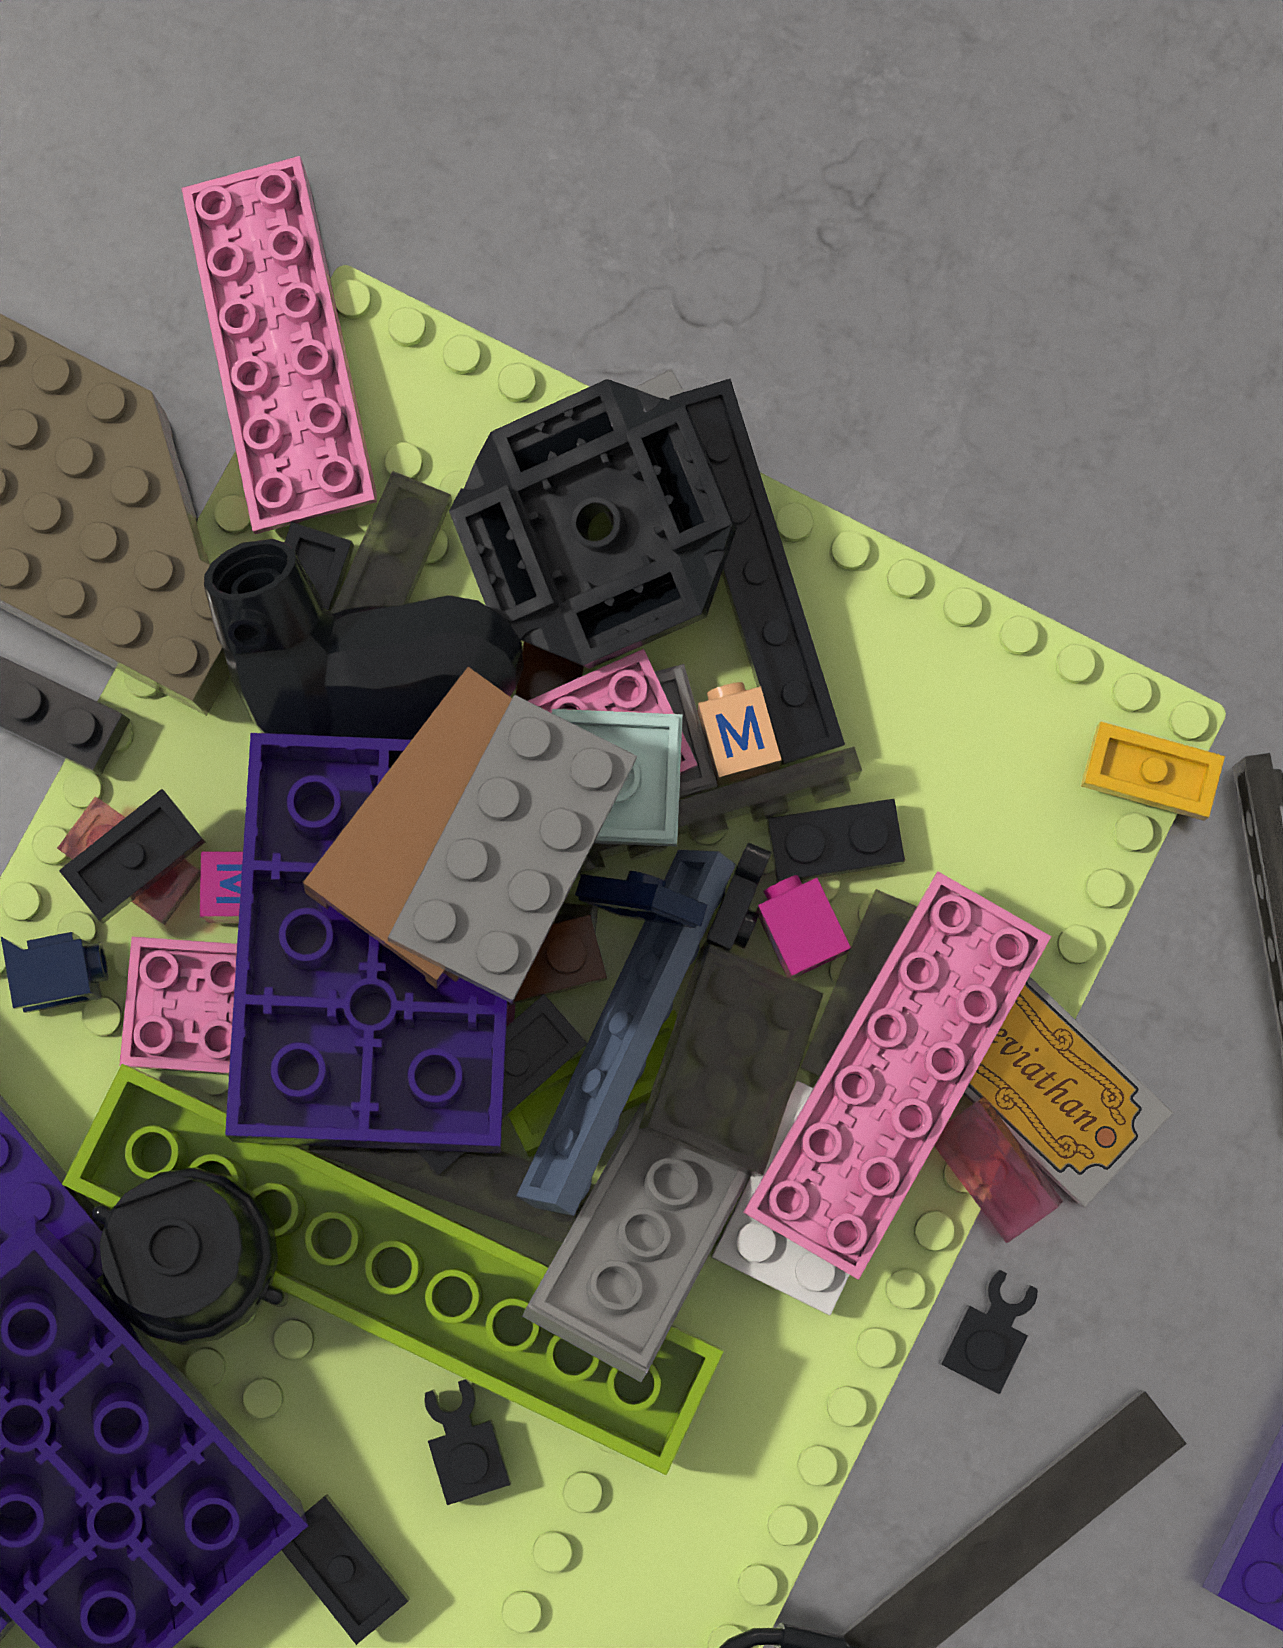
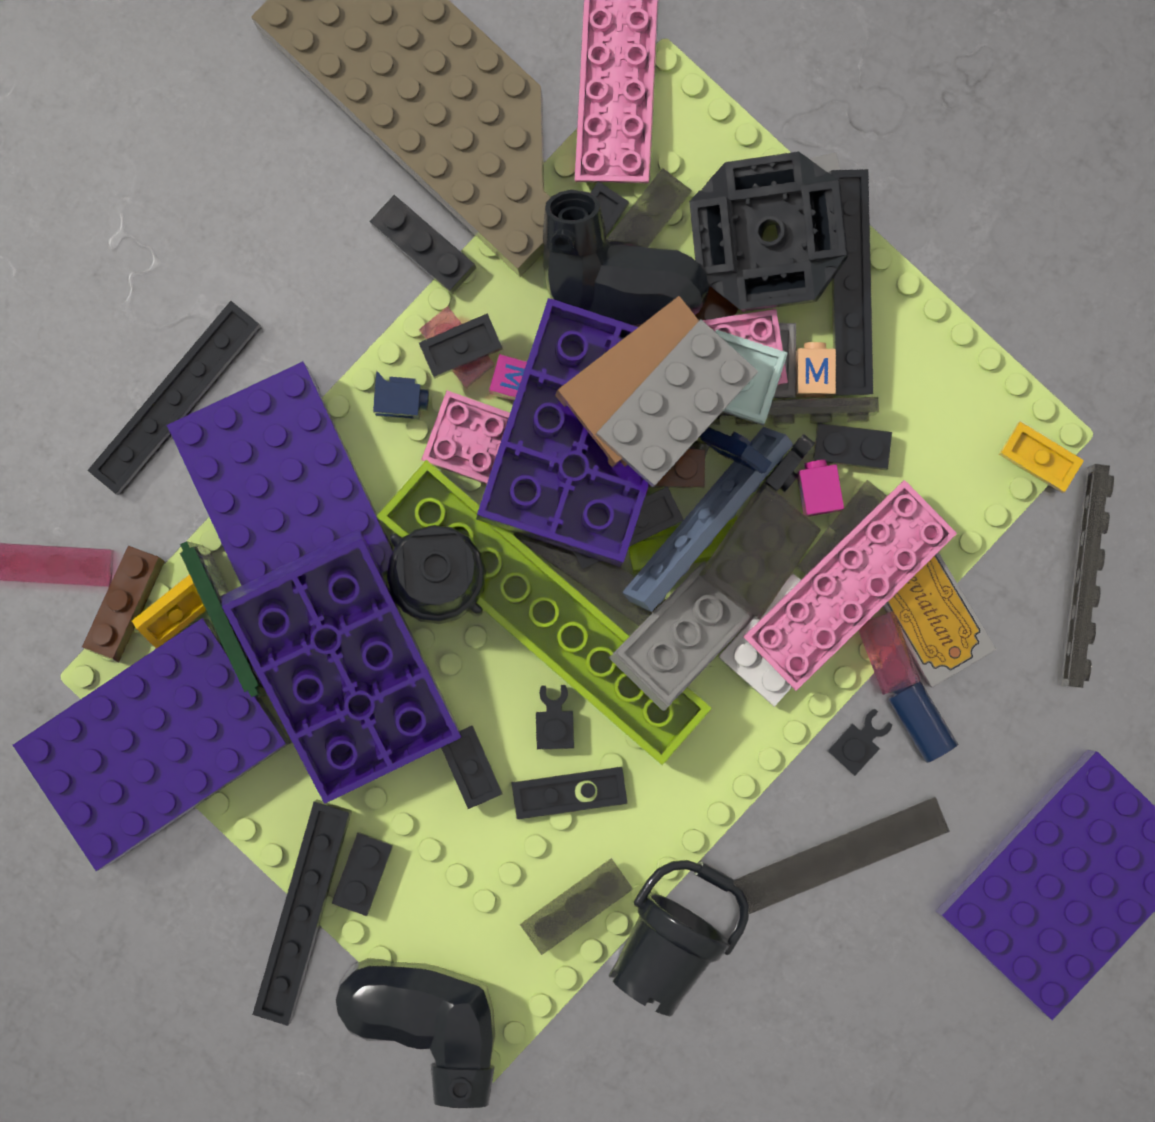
camera: 15 degrees right, 5 degrees up
none -> black plate [511,767,628,820]
none -> dark blue brick [888,677,959,763]

